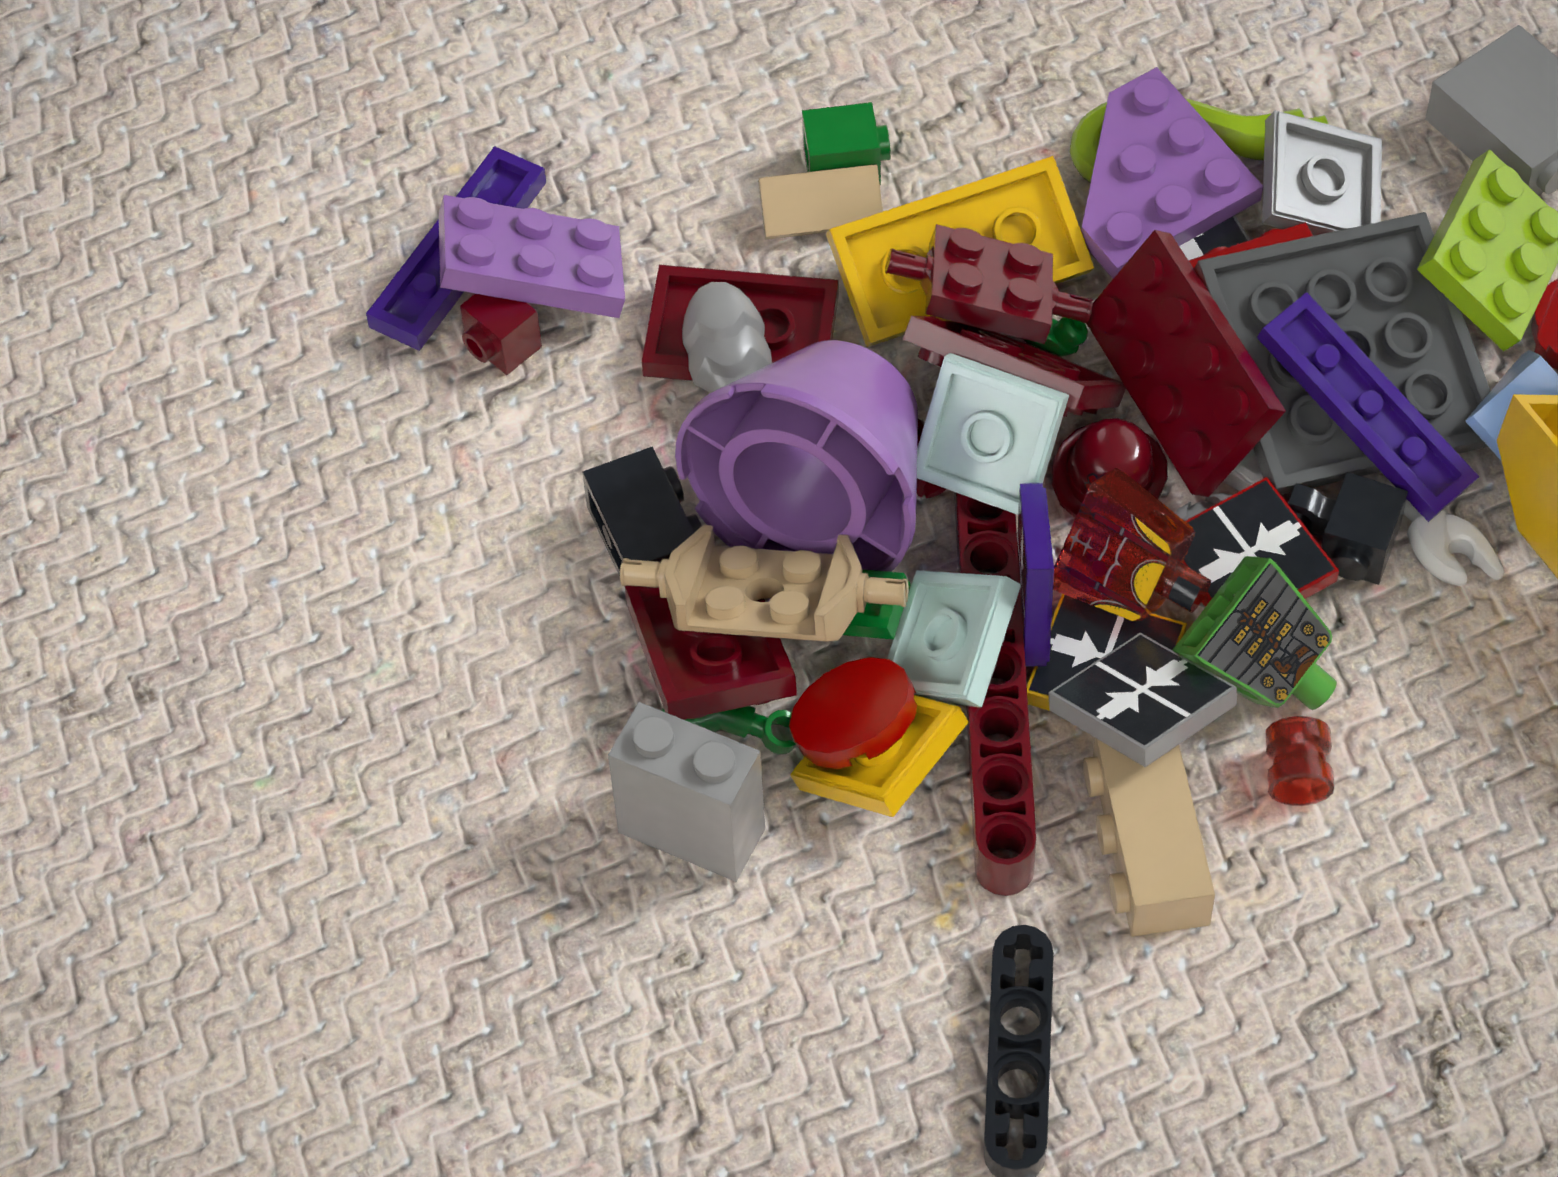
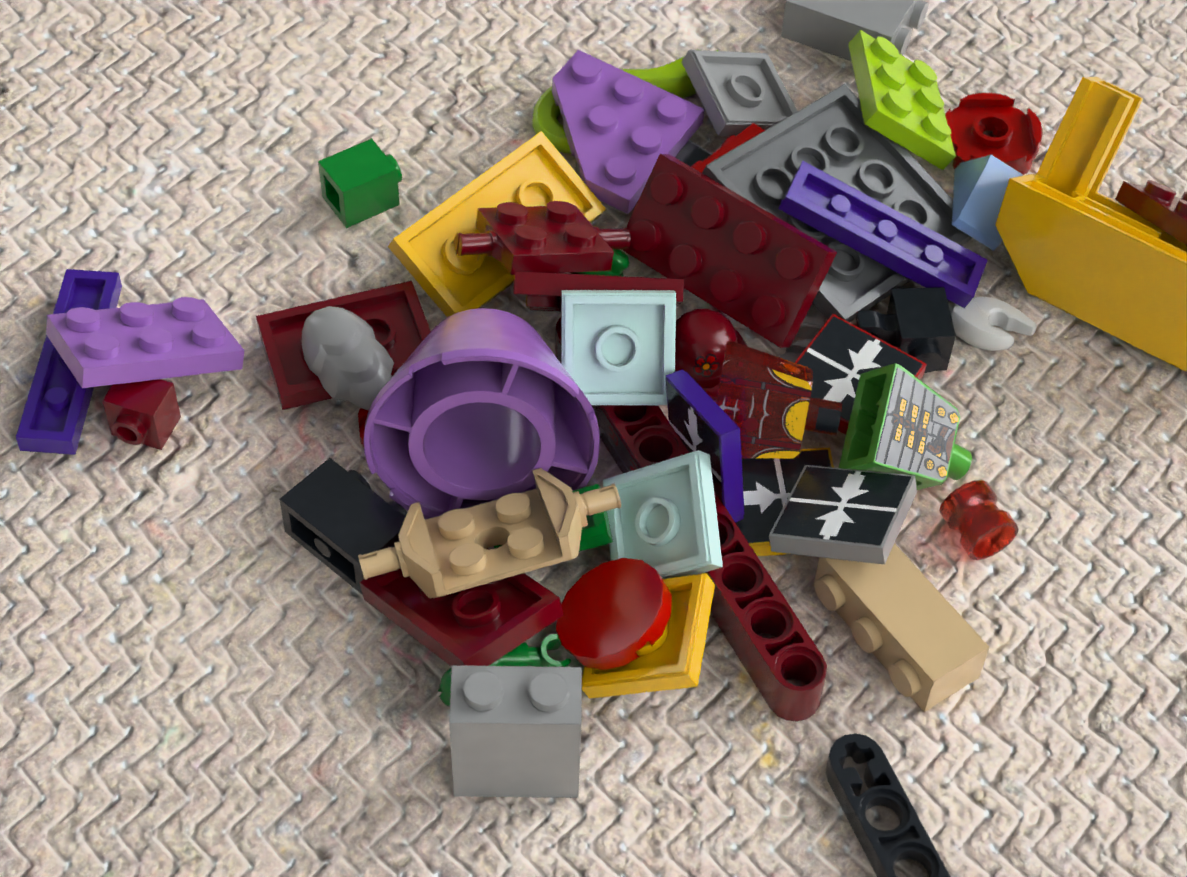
camera: 30 degrees left, 5 degrees down
tan tile [758,164,883,240] -> none

